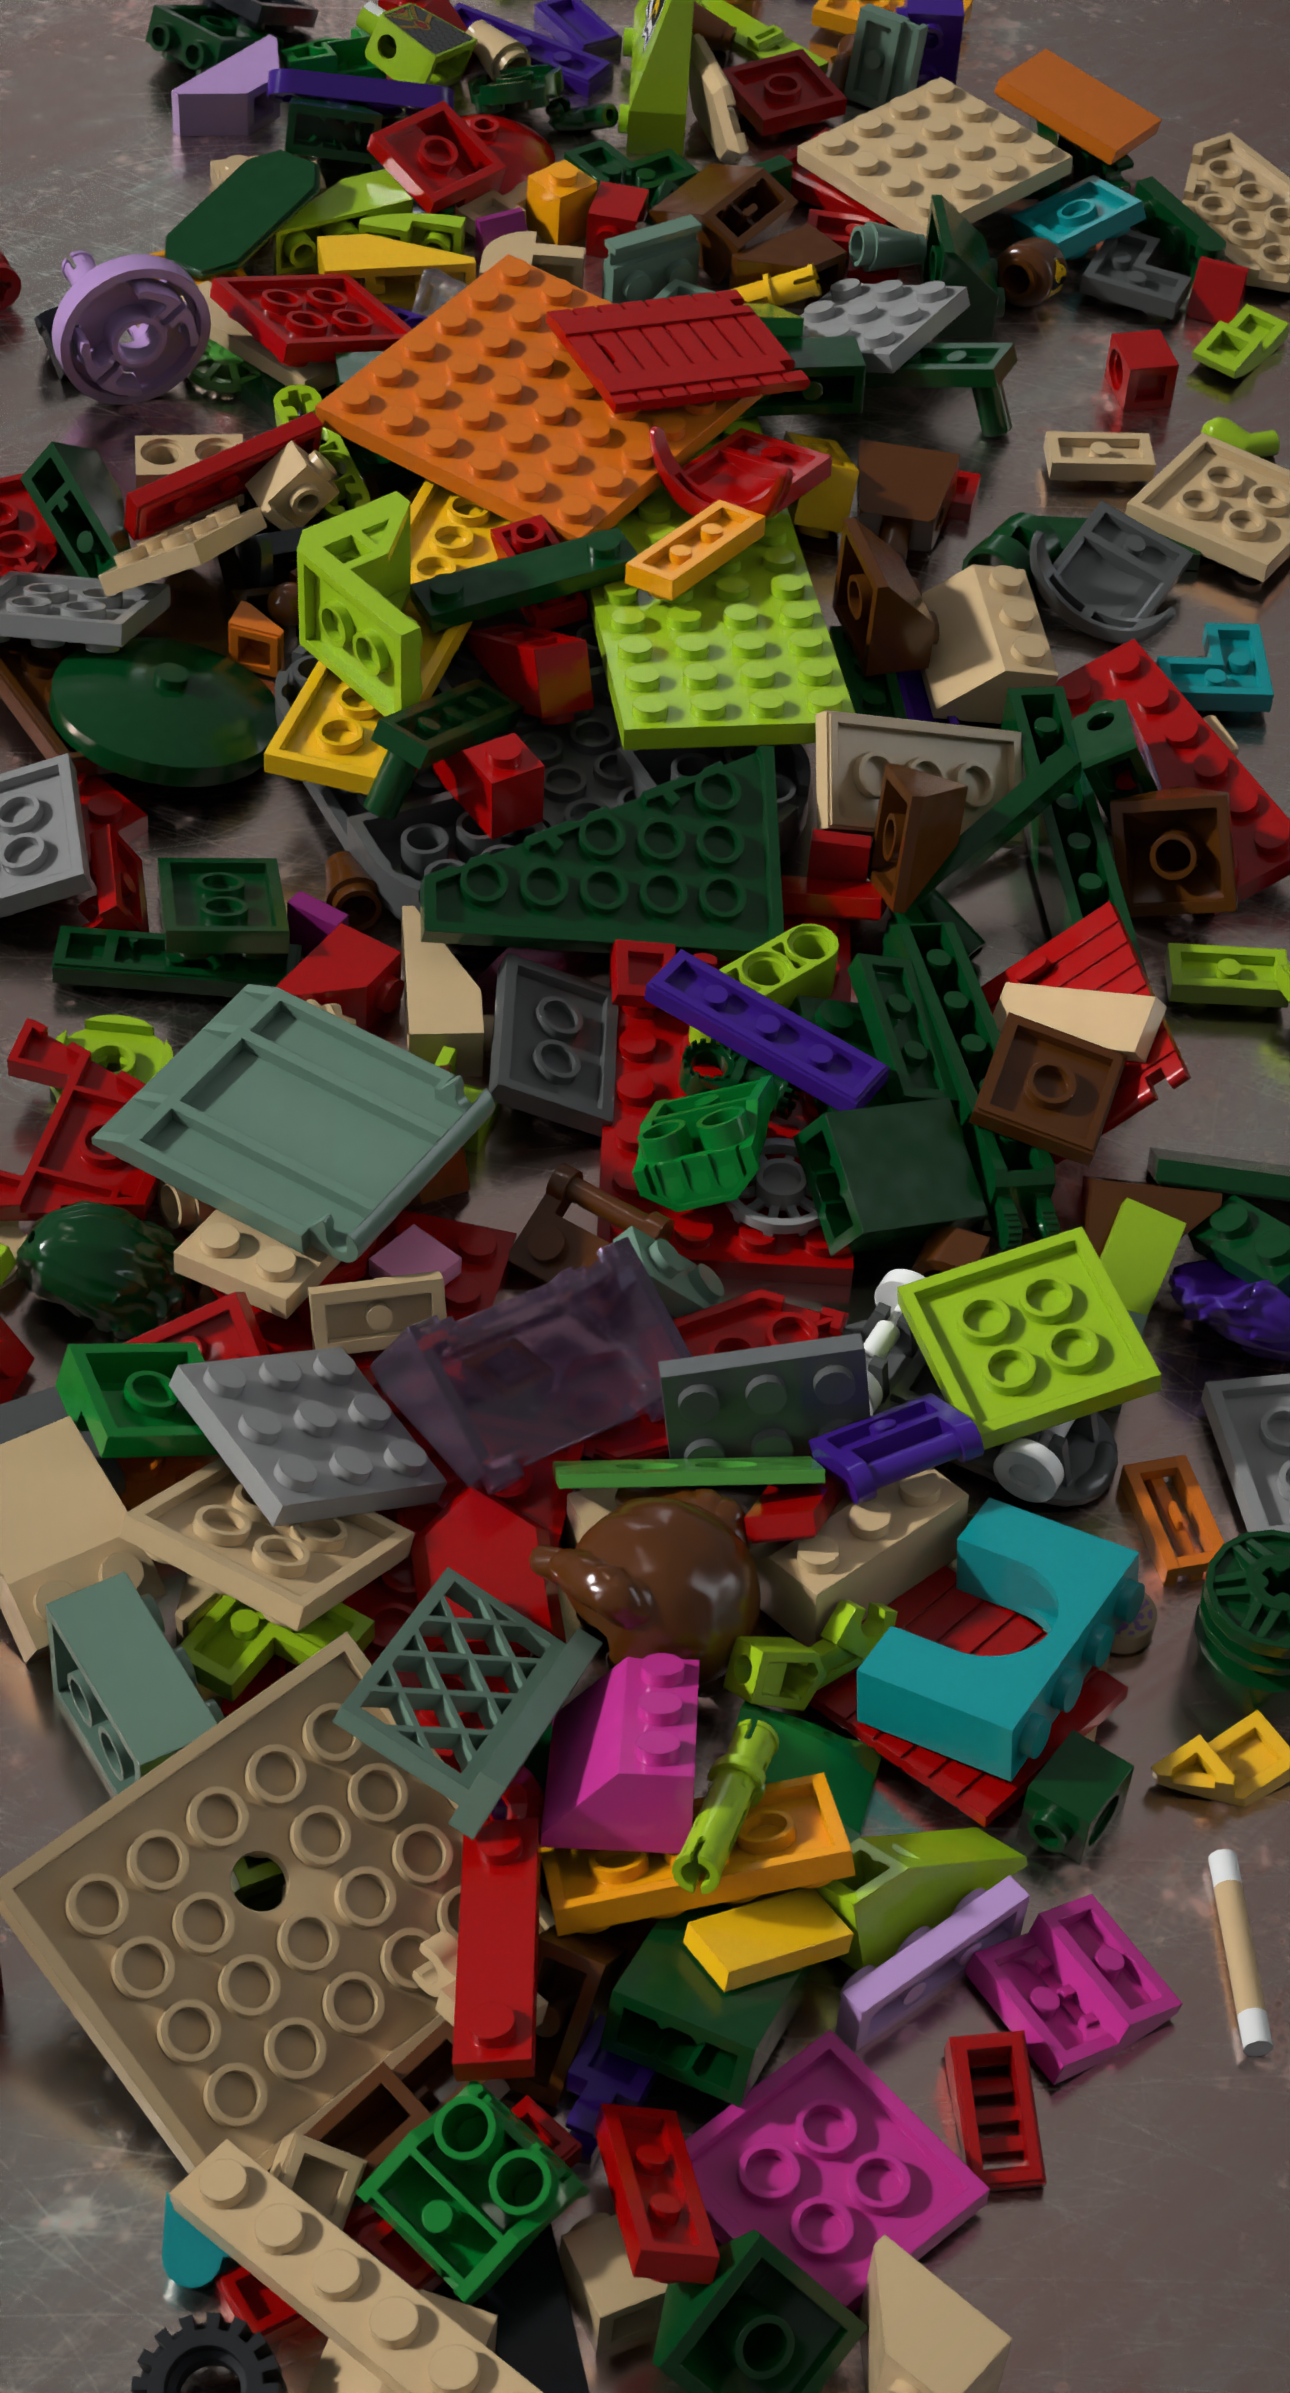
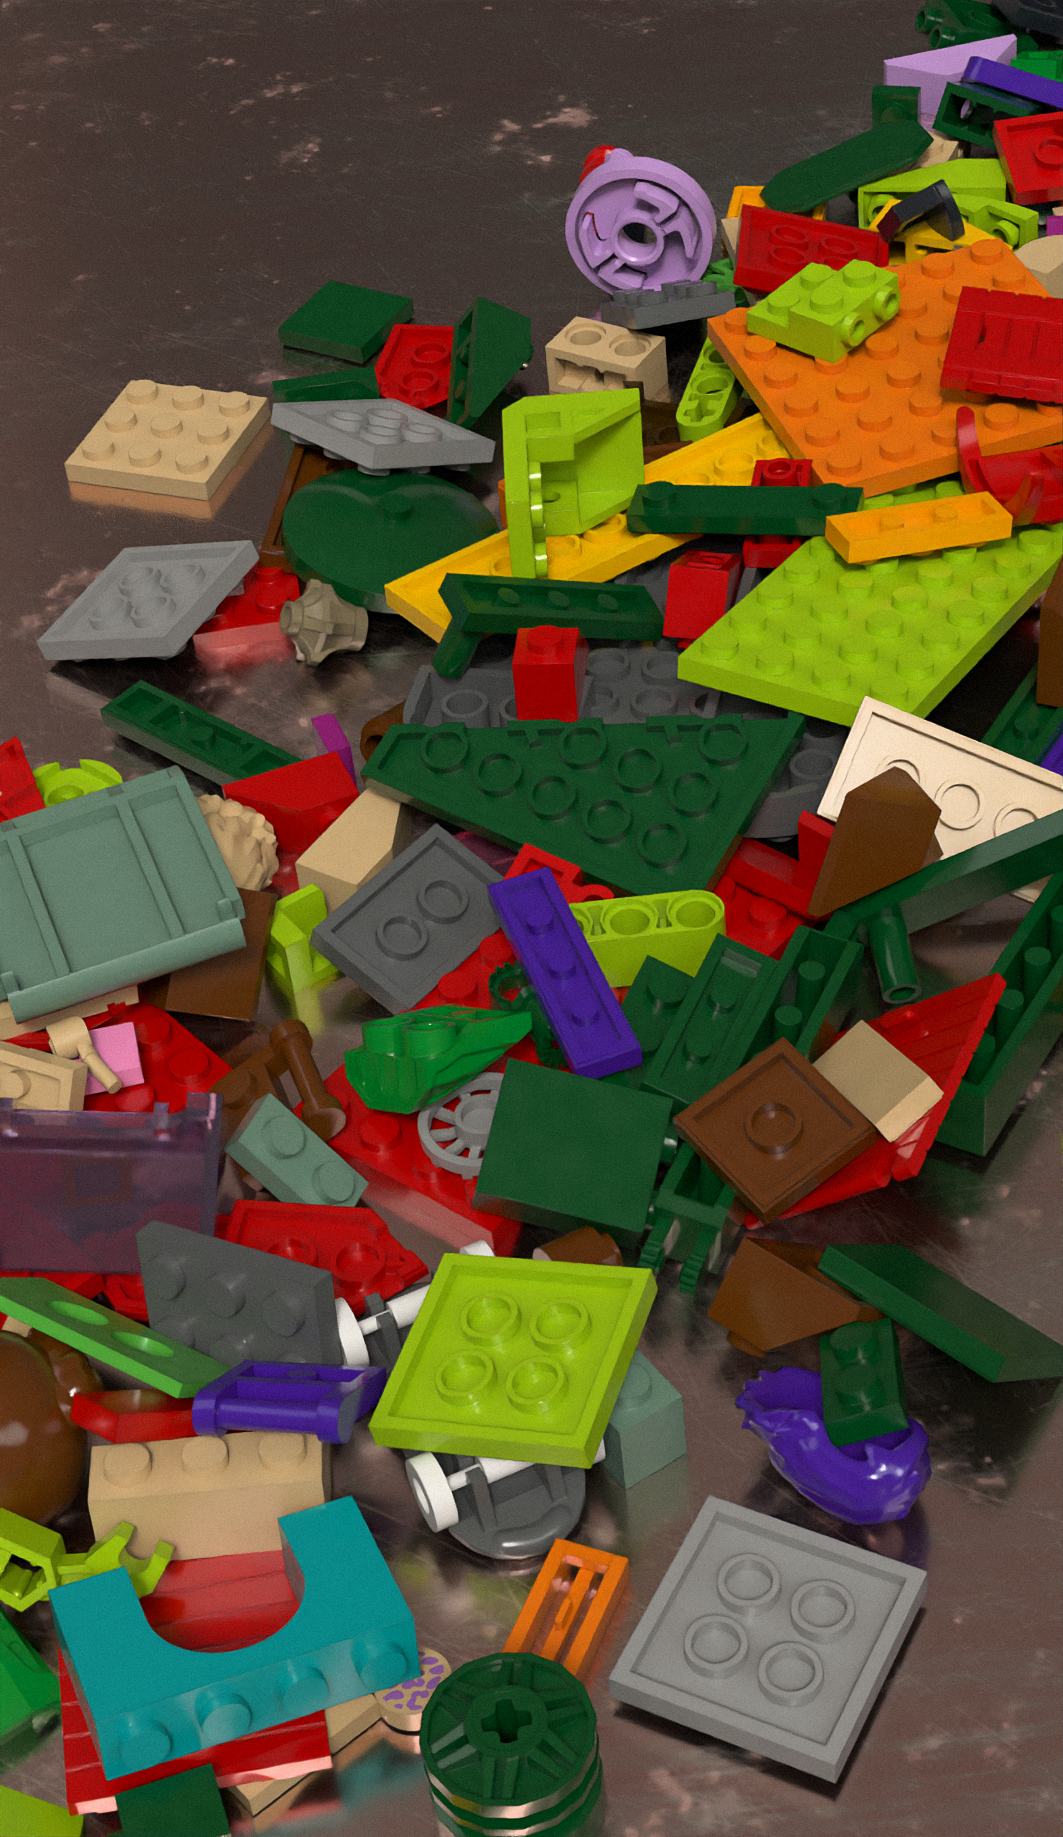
camera: 45 degrees right, 5 degrees down
red plate [78,824,149,932] -> none
tan plate [98,504,267,597] -> none
red tile [124,411,323,541] -> none
dark green plate [157,858,290,960] -> none
tan brick [245,440,340,530] -> none
lime slope [1100,1197,1187,1316] -> none
none -> tan hand [46,1016,122,1094]
none -> dark tan rock [279,579,368,666]
none -> dark grey plate [599,279,736,330]
none -> lime plate [746,259,901,364]
none -> dark green plate [872,85,921,129]
none -> black tile [876,179,965,243]

